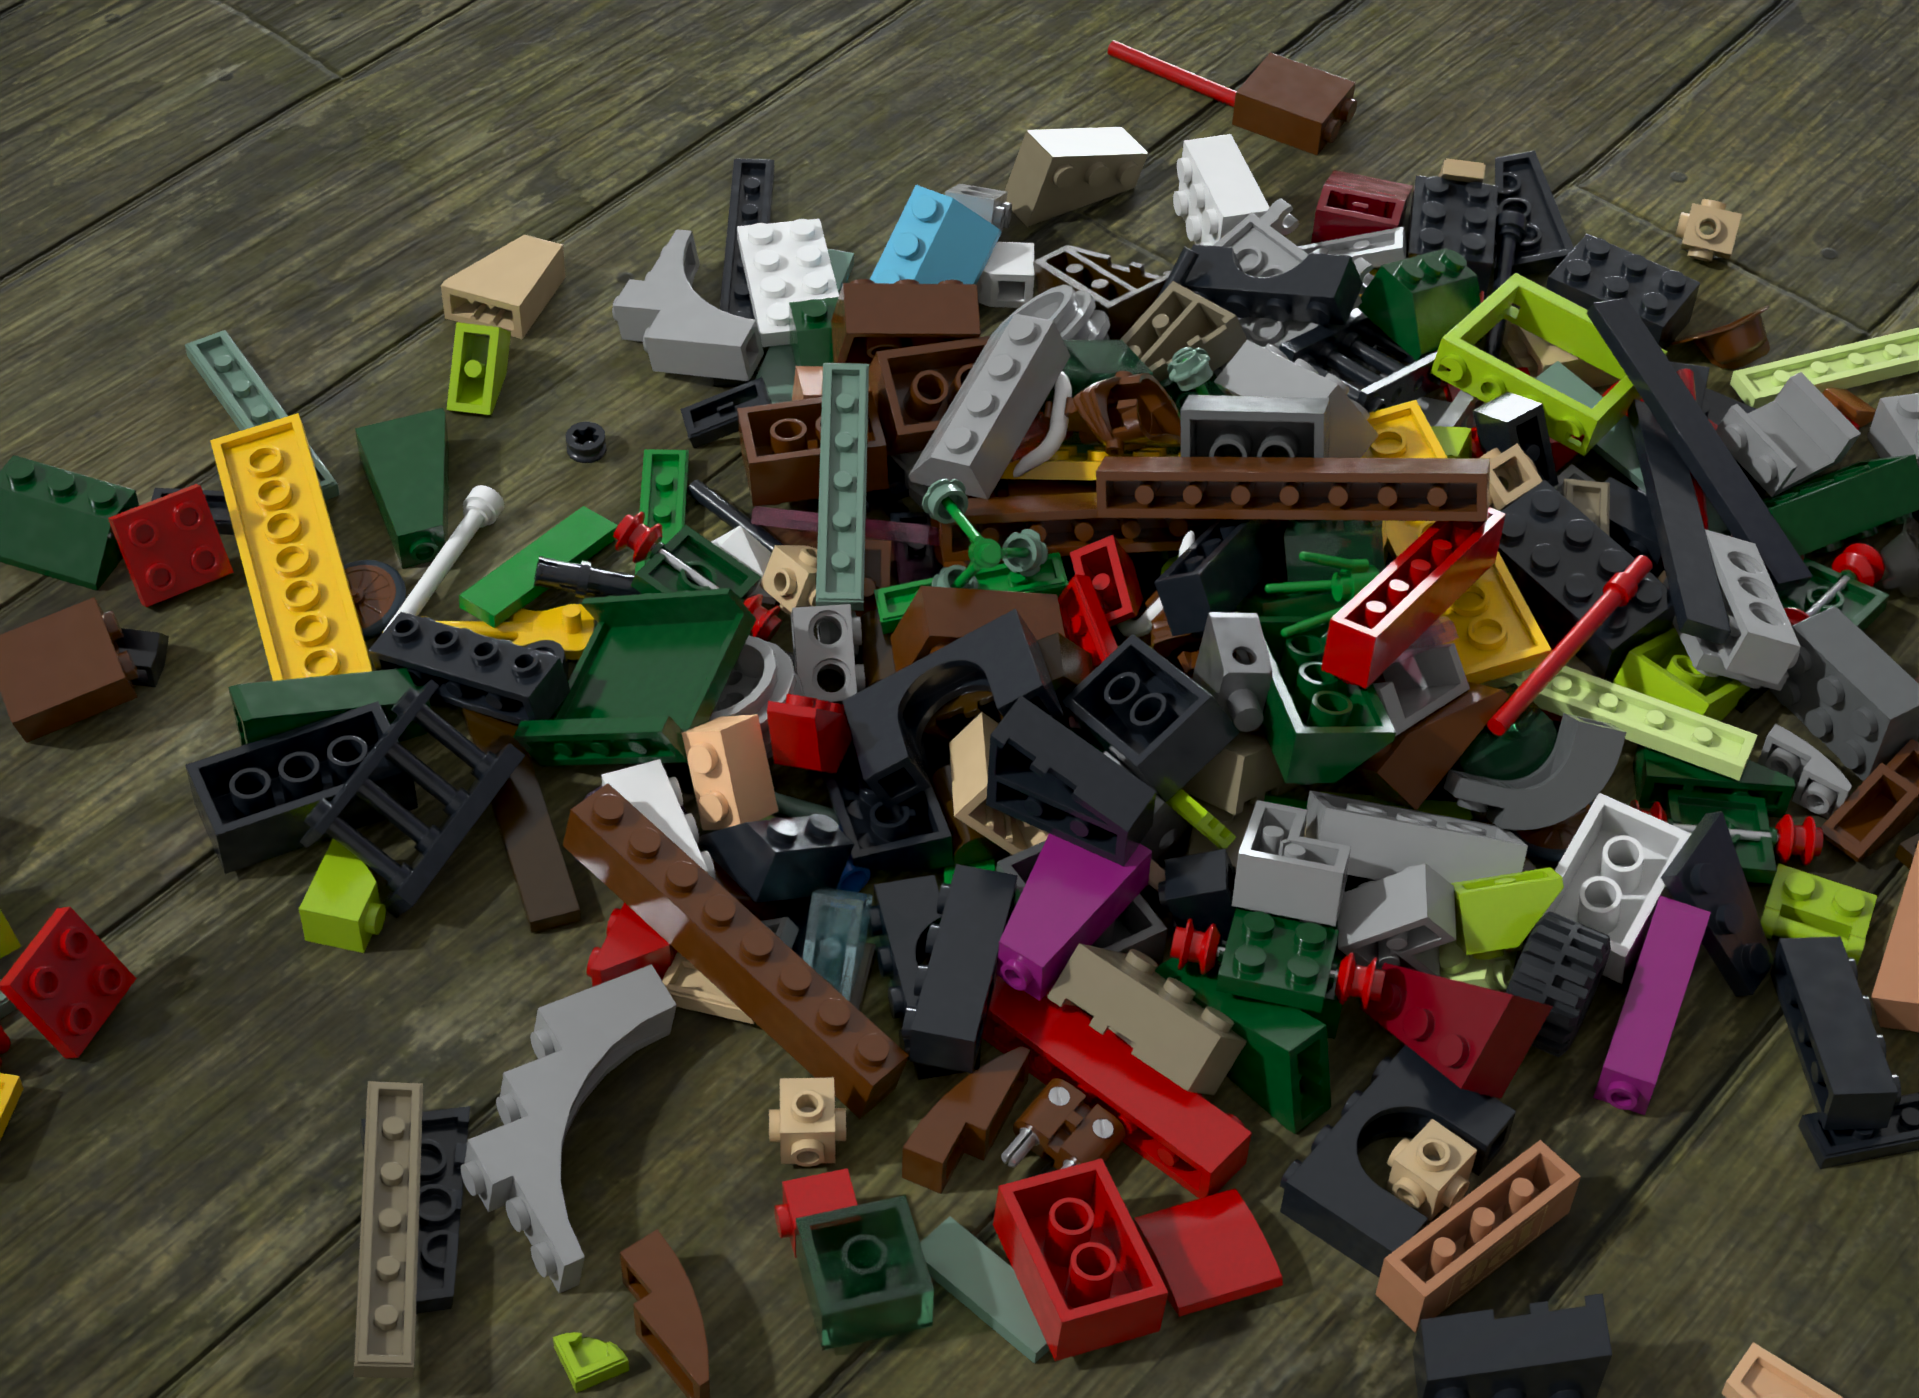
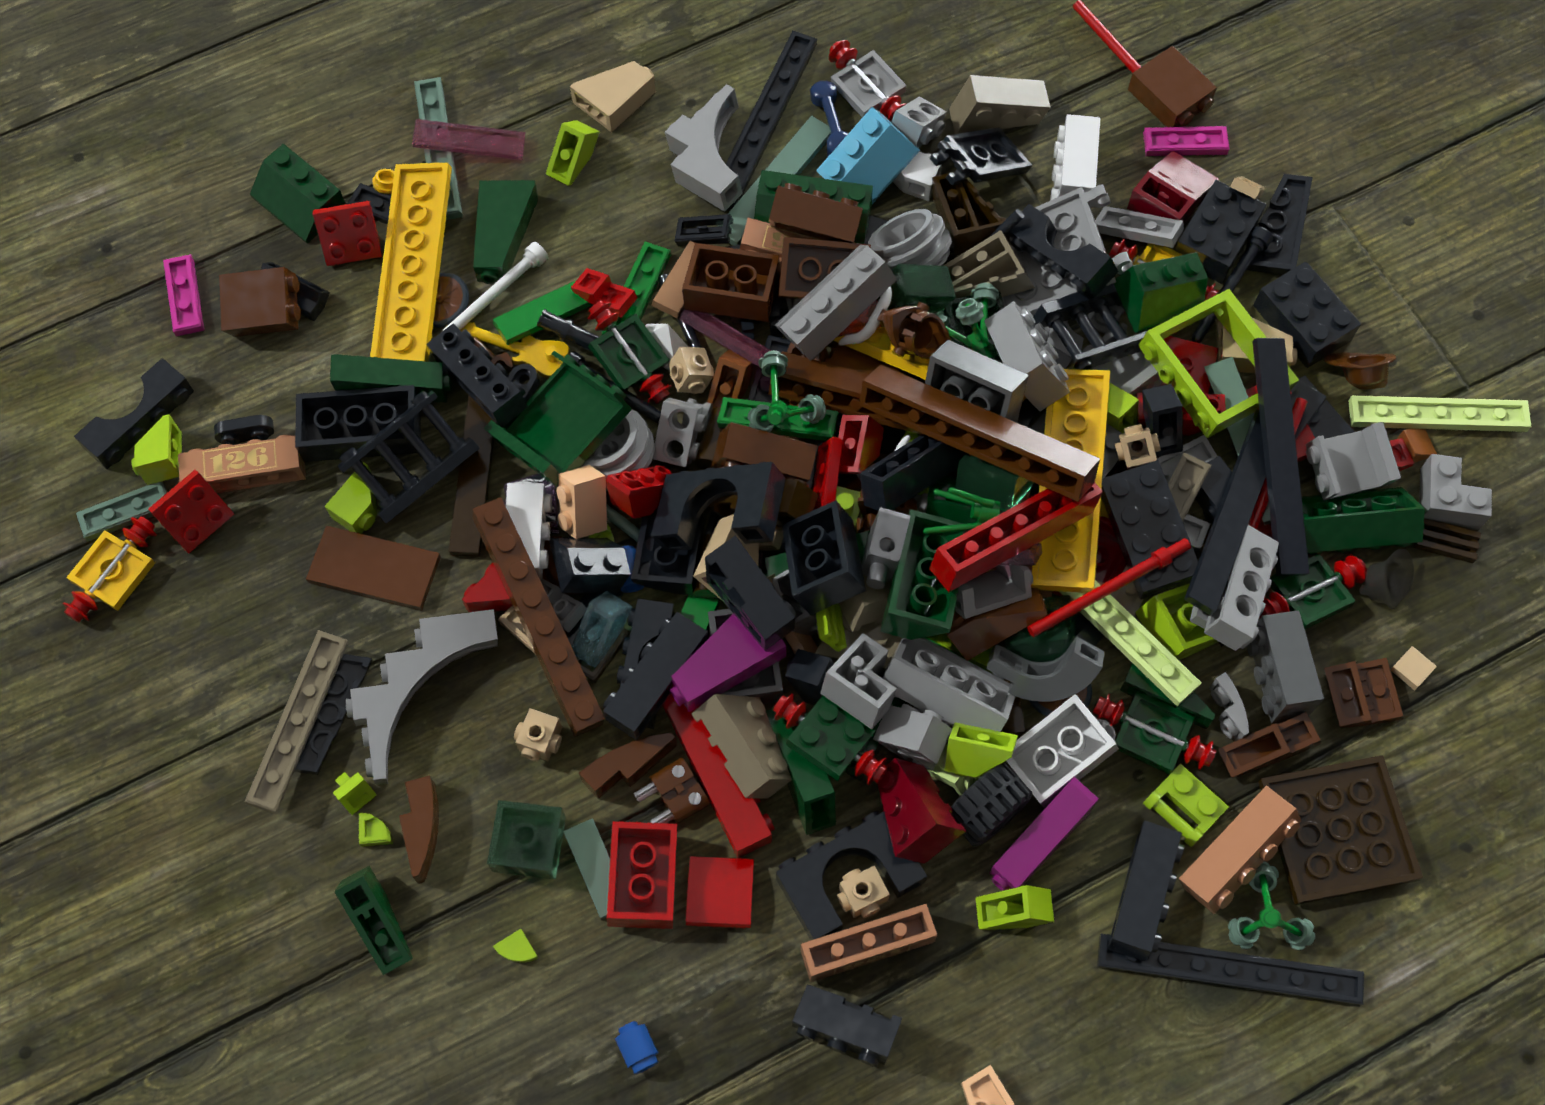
camera: 25 degrees right, 20 degrees up
black bush [565,421,607,463] -> none
white plate [737,219,839,347] -> none
red brick [774,1168,861,1258] -> none
sand green tile [816,363,869,611] -> none
black wing [1661,811,1774,997] -> none
tan brick [1675,199,1742,262] -> none
none -> nougat brick [178,435,306,493]
none -> black plate [214,415,274,445]
none -> reddish brown tile [306,525,441,611]
none -> lime tile [333,772,377,815]
none -> yellow plate [372,169,395,194]
none -> clear pink tile [412,119,526,160]
none -> red slope [571,268,637,318]
none -> medium nougat tile [652,241,695,318]
none -> dark blue piece [810,80,848,157]
none -> light grey plate [828,40,907,122]
none -> black tile [929,127,1032,186]
none -> lime slope [976,885,1054,930]
none -> dark pink tile [1143,126,1229,156]

